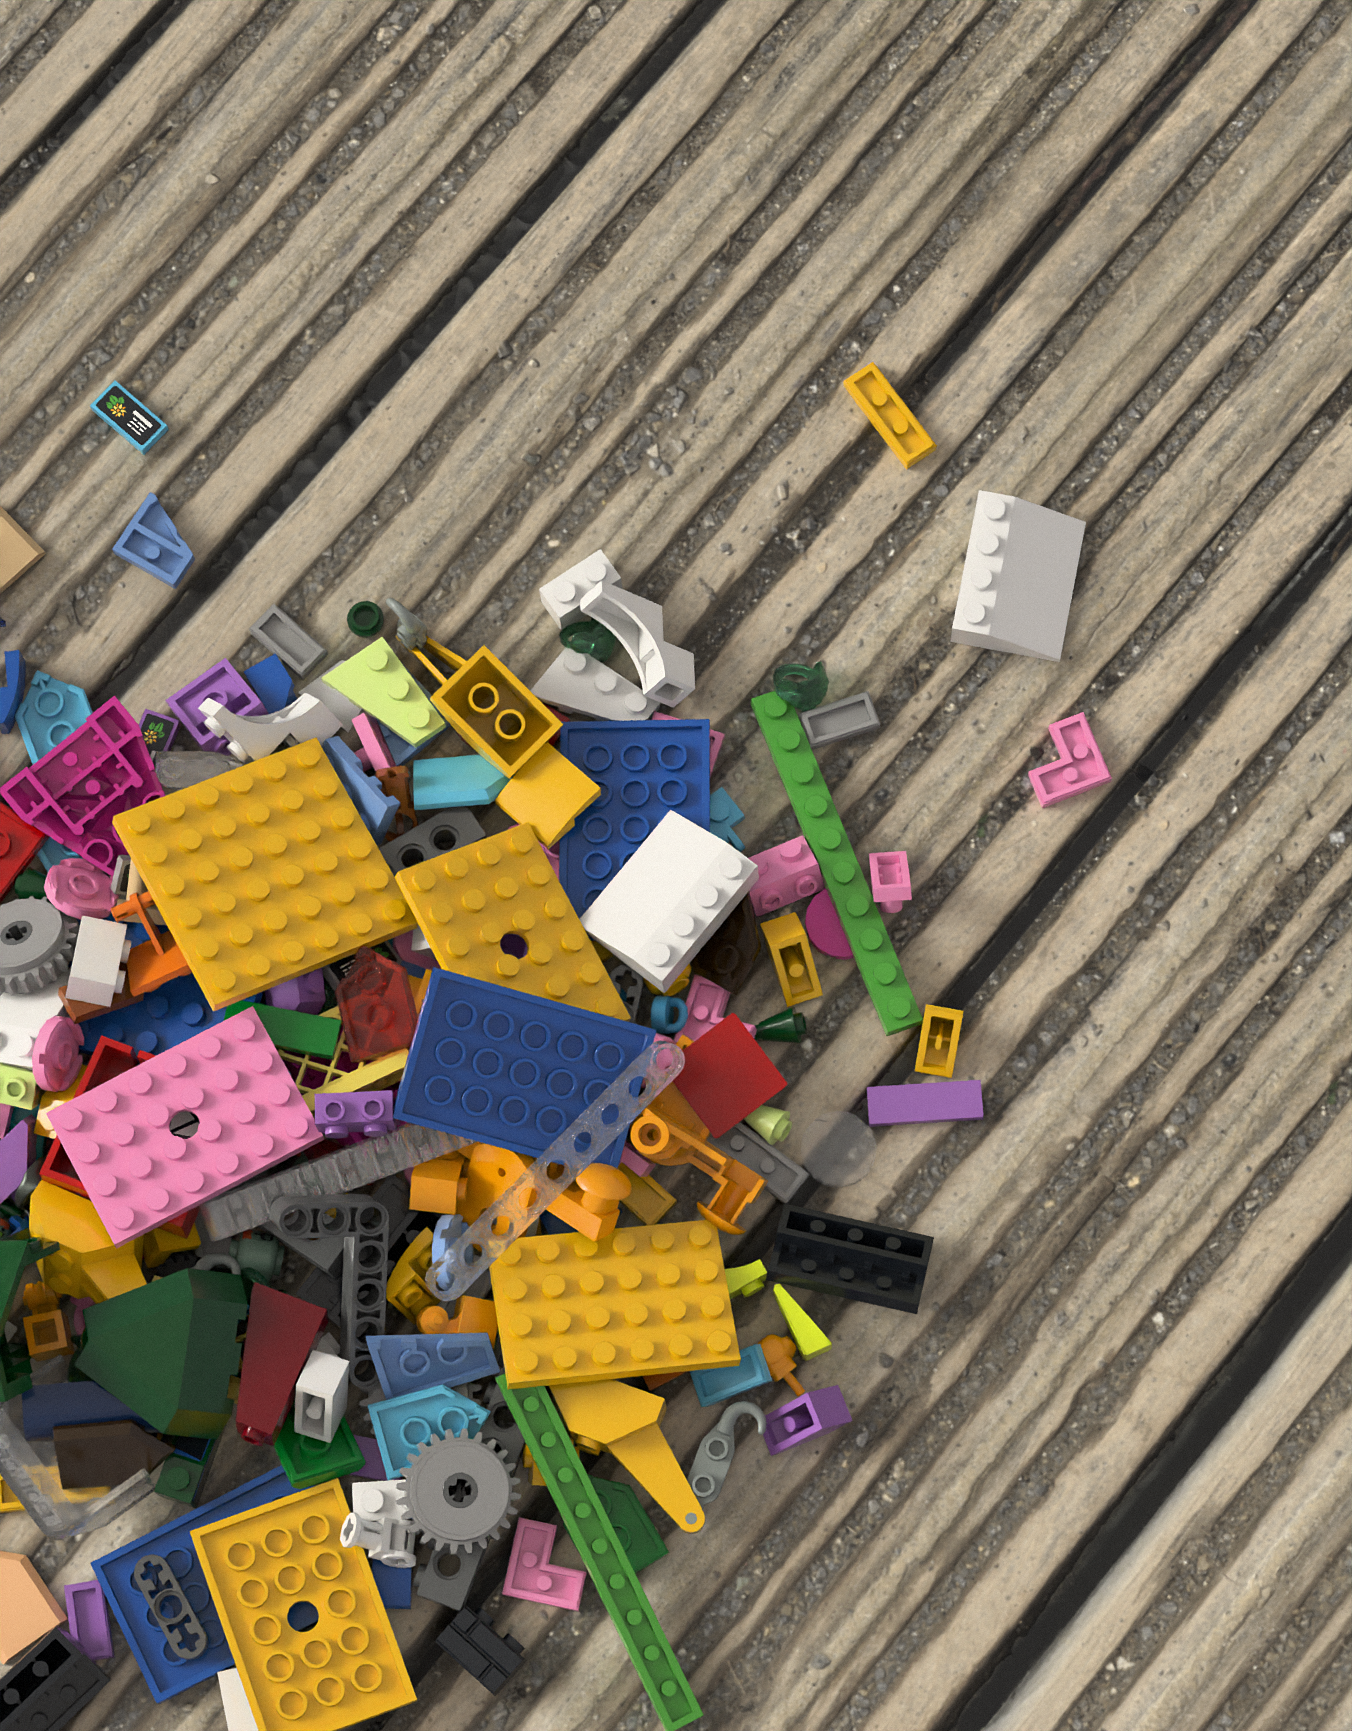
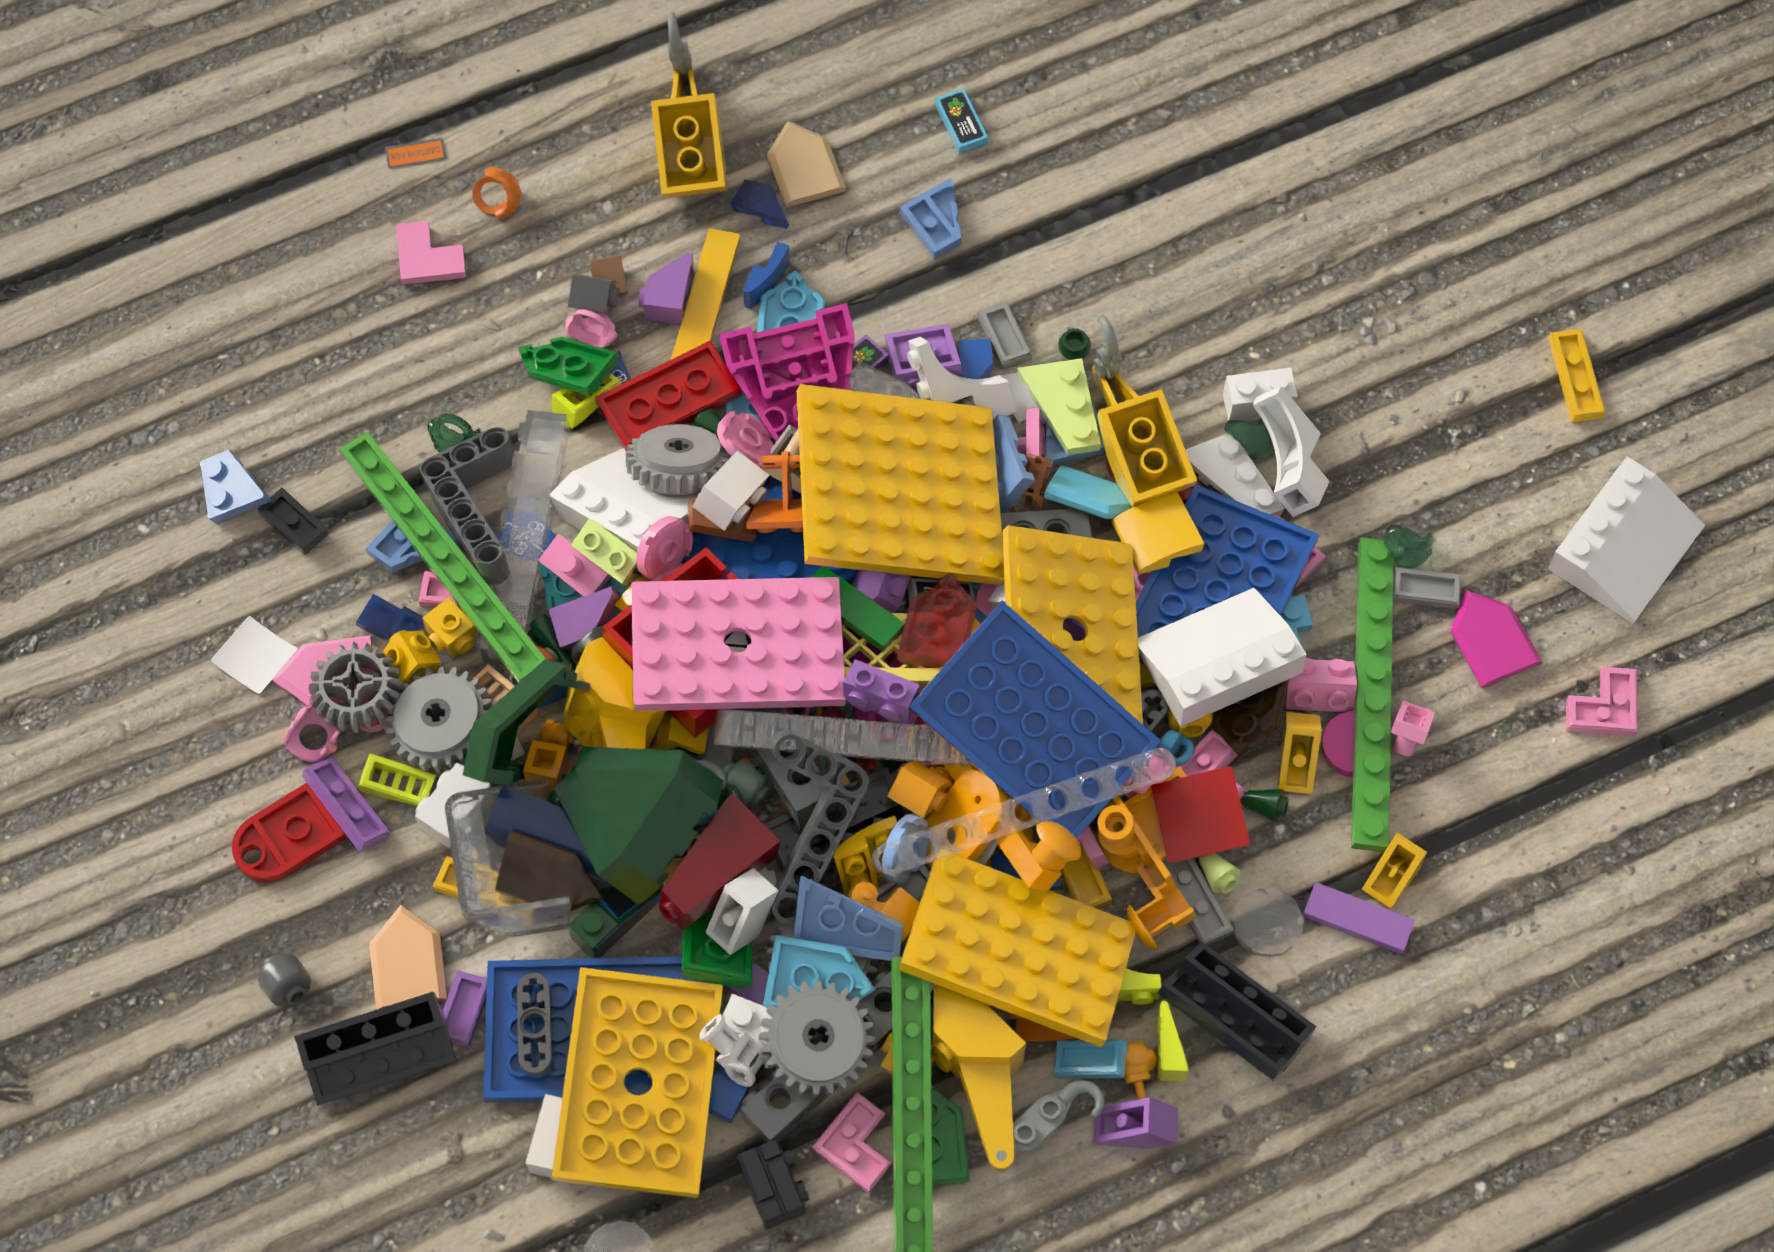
camera: 20 degrees right, 10 degrees down
none -> dark pink tile [1450,590,1542,688]

